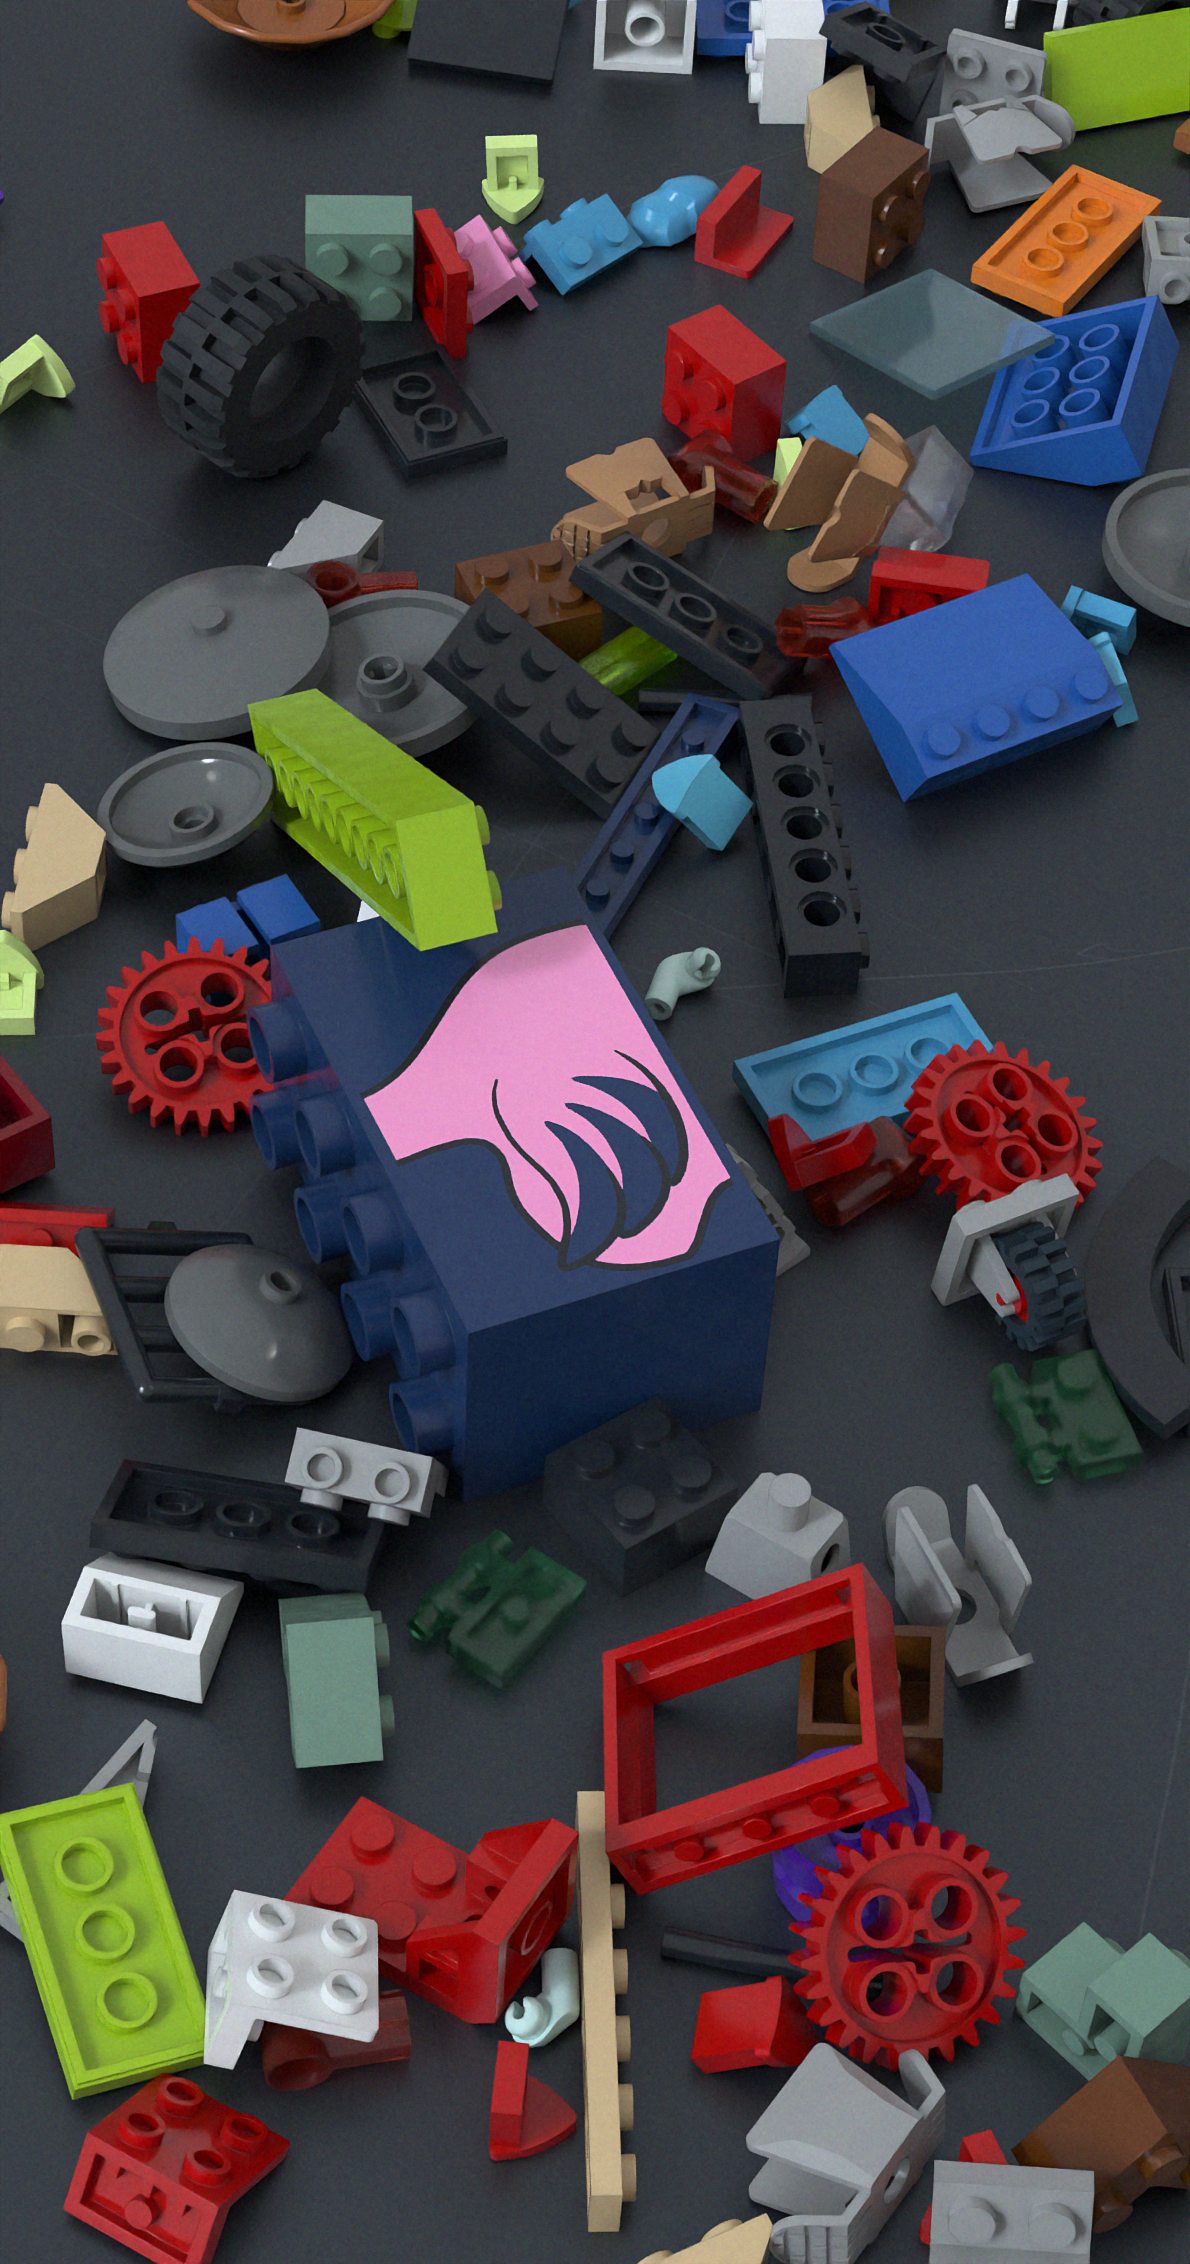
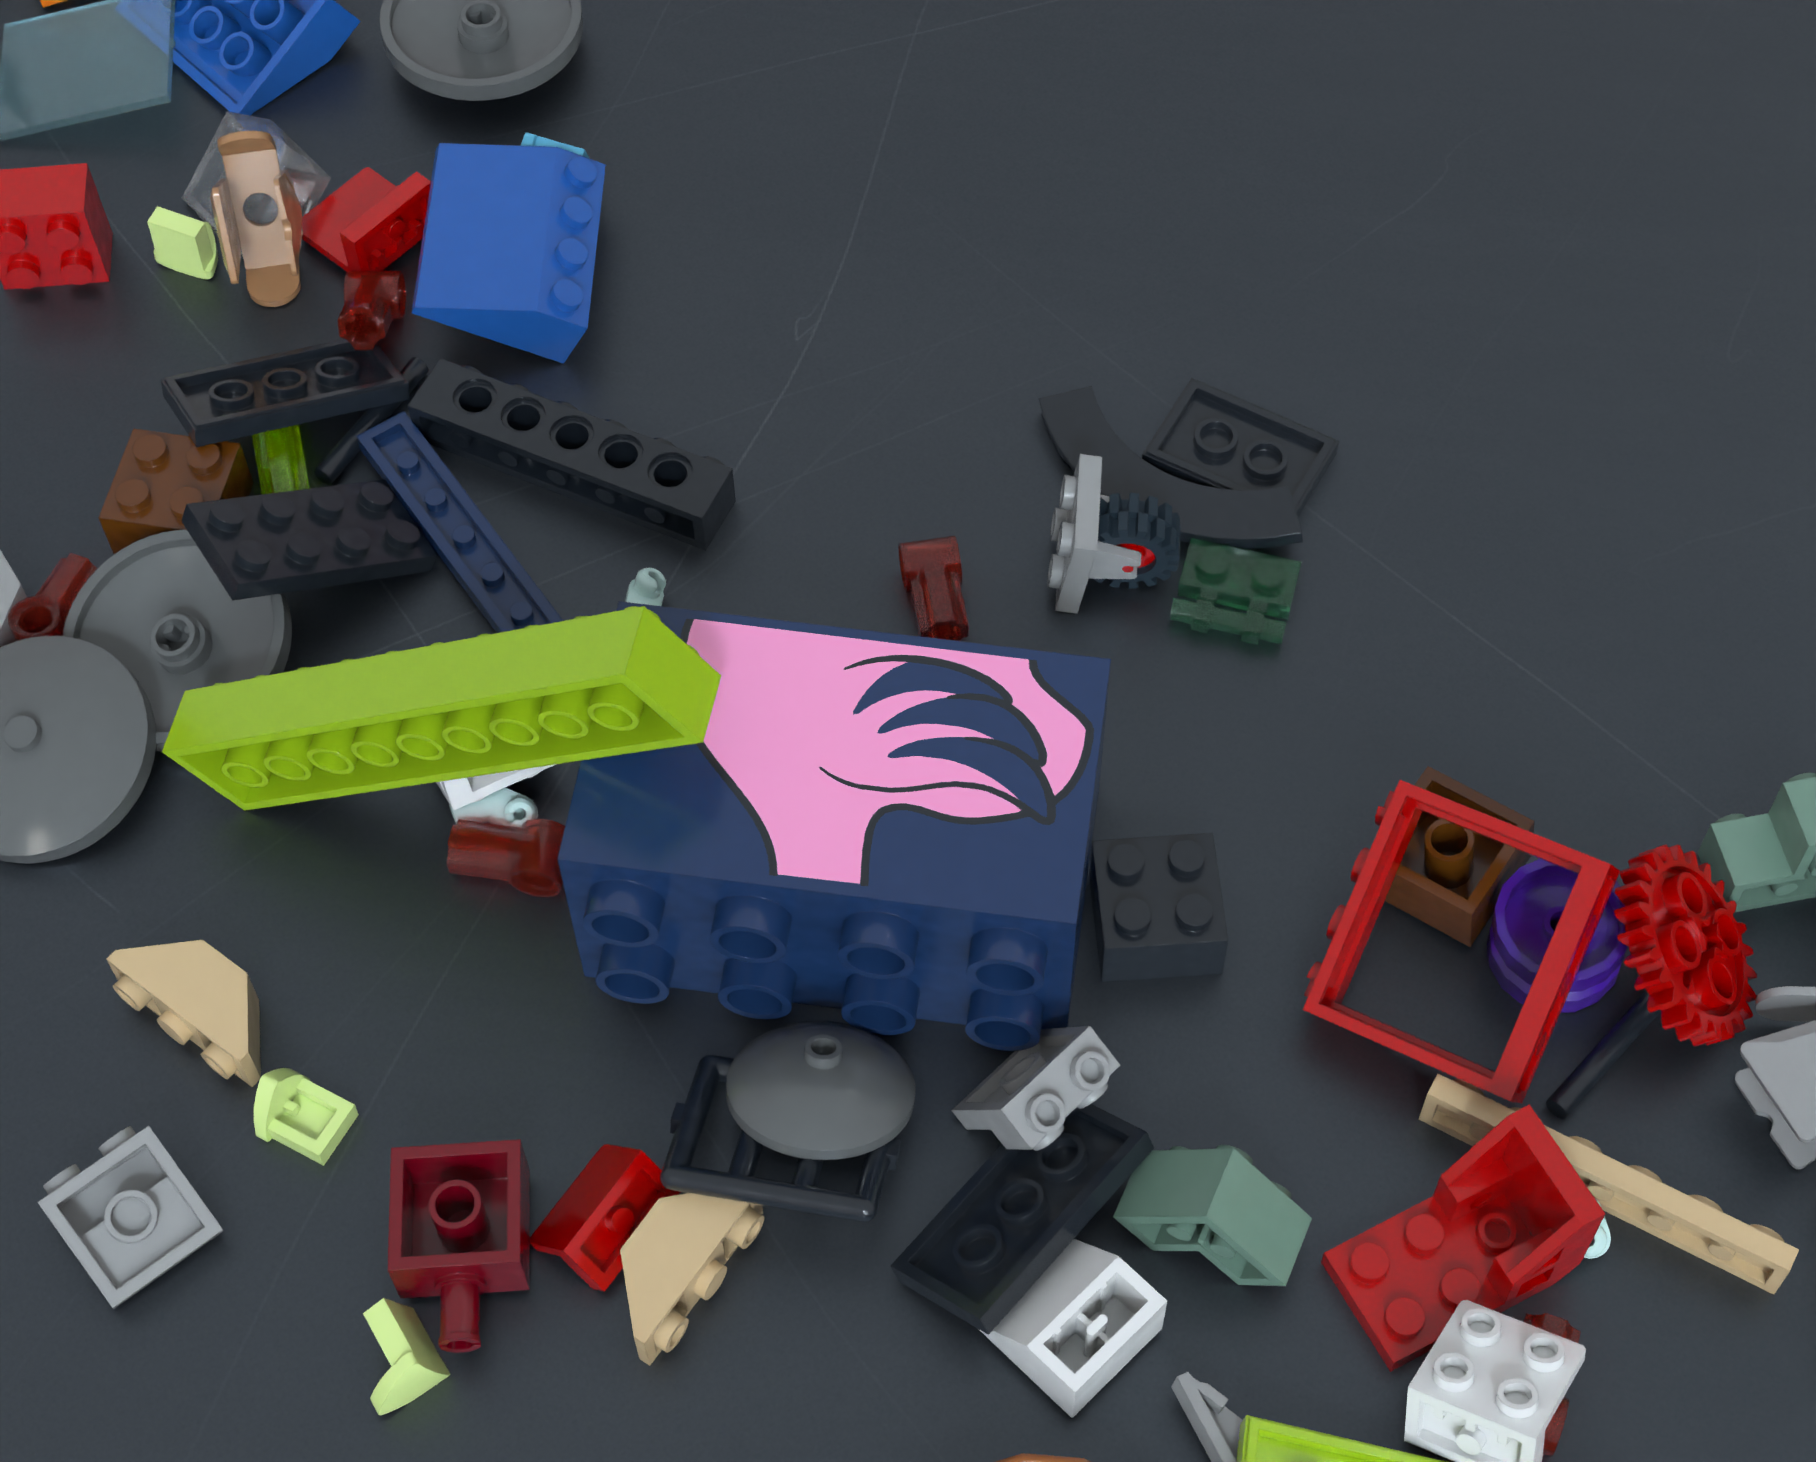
camera: 55 degrees left, 10 degrees up
red gear [96,936,274,1137] -> none
dark grey dish [97,742,276,868] -> none
blue piece [176,874,320,1005] -> none
clear green plate [407,1530,587,1689] -> none
red tile [489,2041,577,2161] -> none
medium nougat piece [551,438,715,564] -> none
medium azure tile [652,754,754,851] -> none
clear red piece [666,429,779,524] -> none
red tile [690,1975,819,2074] -> none
light grey torso [705,1472,852,1600] -> none
dark azure plate [732,992,993,1141] -> none
red tile [767,1113,878,1192] -> none
dark azure tile [783,385,870,455] -> none
light grey piece [881,1484,1034,1687] -> none
red gear [903,1040,1103,1213] -> none
dark azure tile [1060,585,1137,655] -> none

